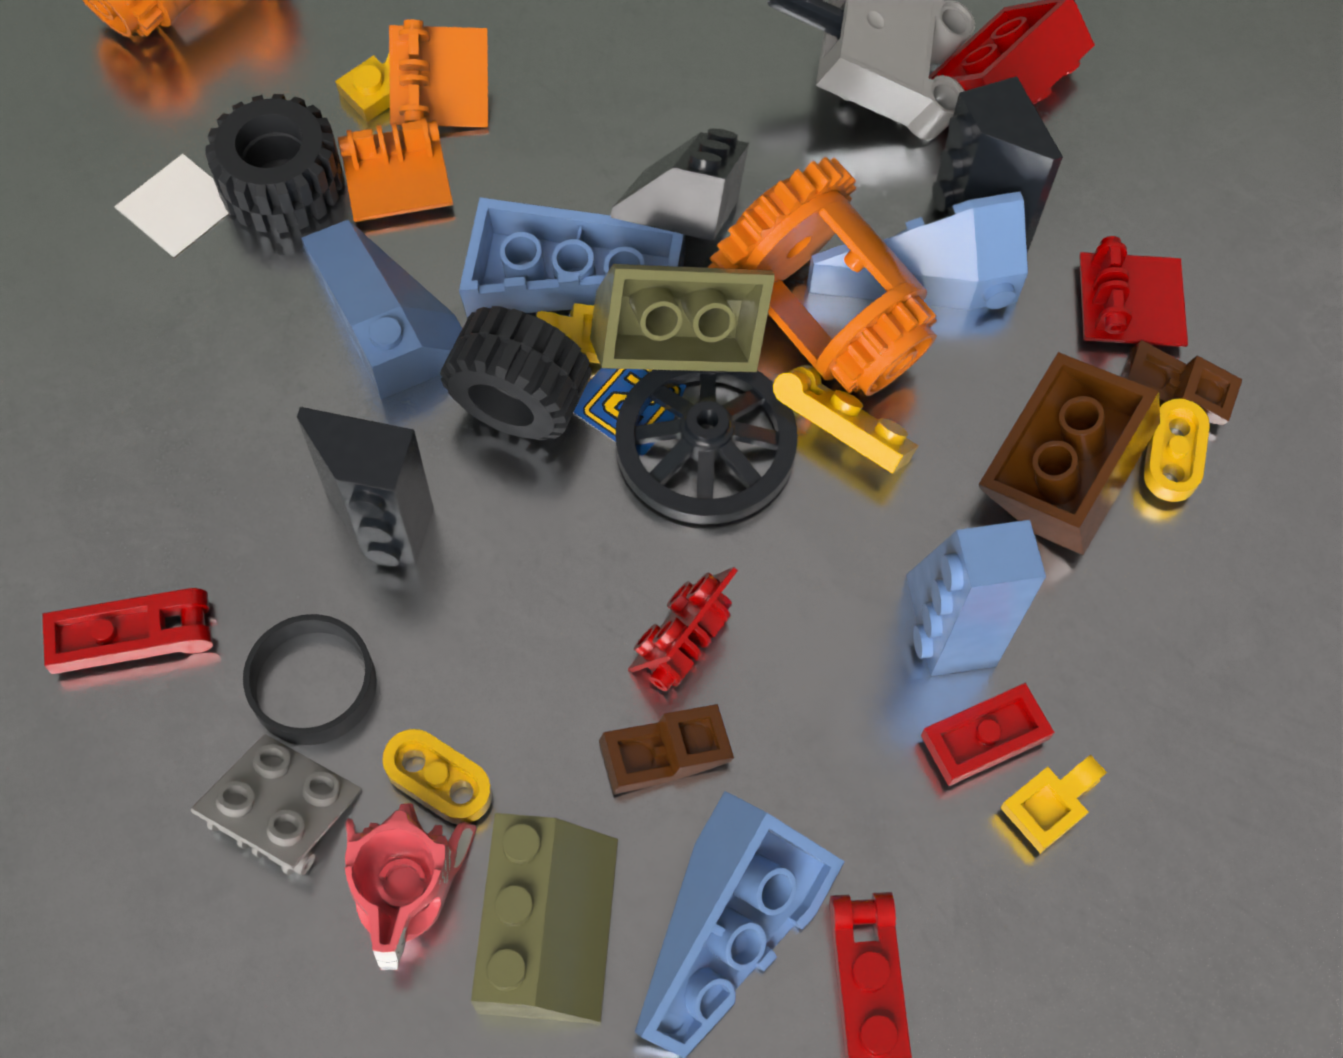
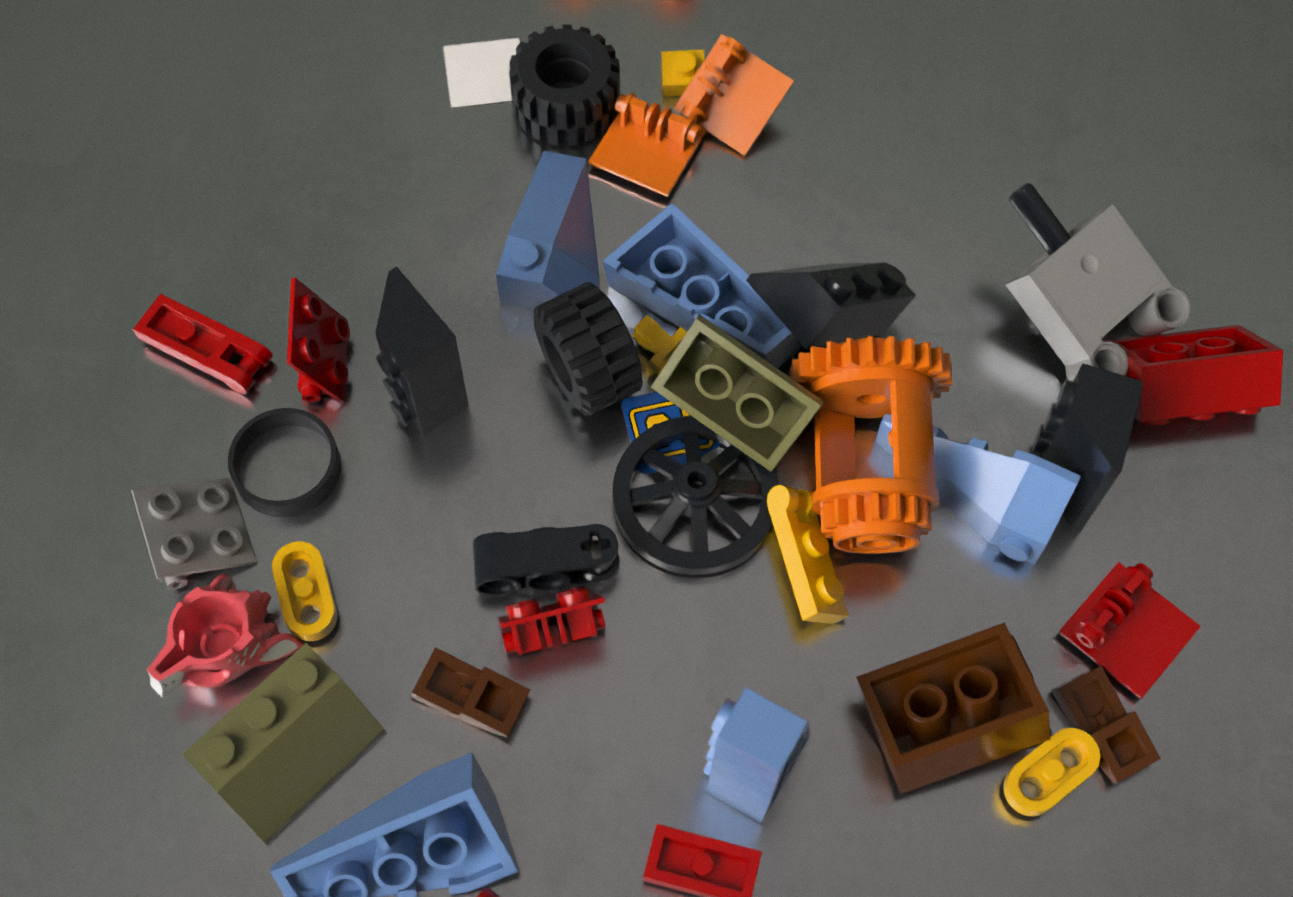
camera: 40 degrees right, 0 degrees up
none -> red hinge [287,277,350,404]
none -> black piece [473,524,620,596]

